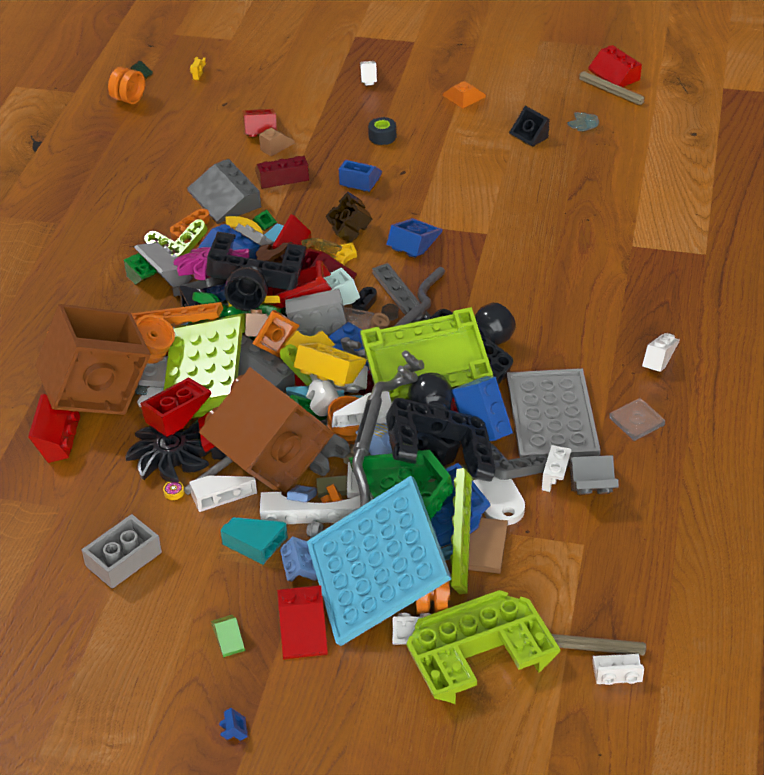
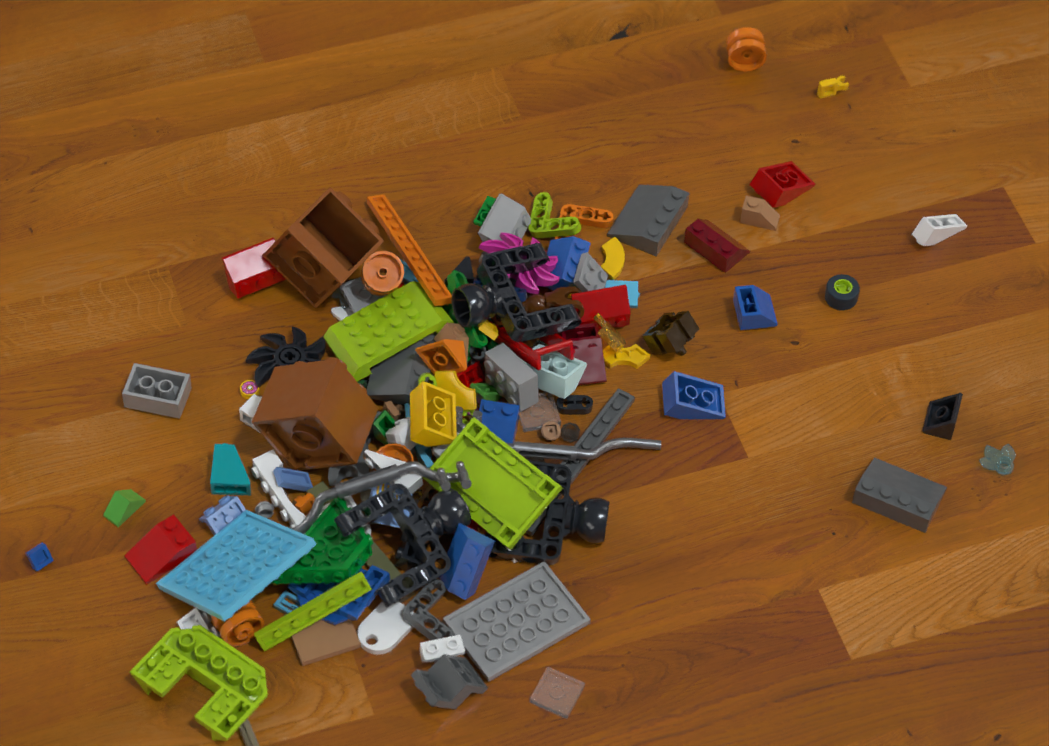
camera: 55 degrees right, 10 degrees up
clear green slope [131,61,153,79] -> none
red slope [140,377,211,437] -> none
green slope [252,209,277,231] -> none
orange slope [443,81,486,108] -> none
white slope [642,333,680,372] -> none
none -> dark grey slope [852,457,947,533]

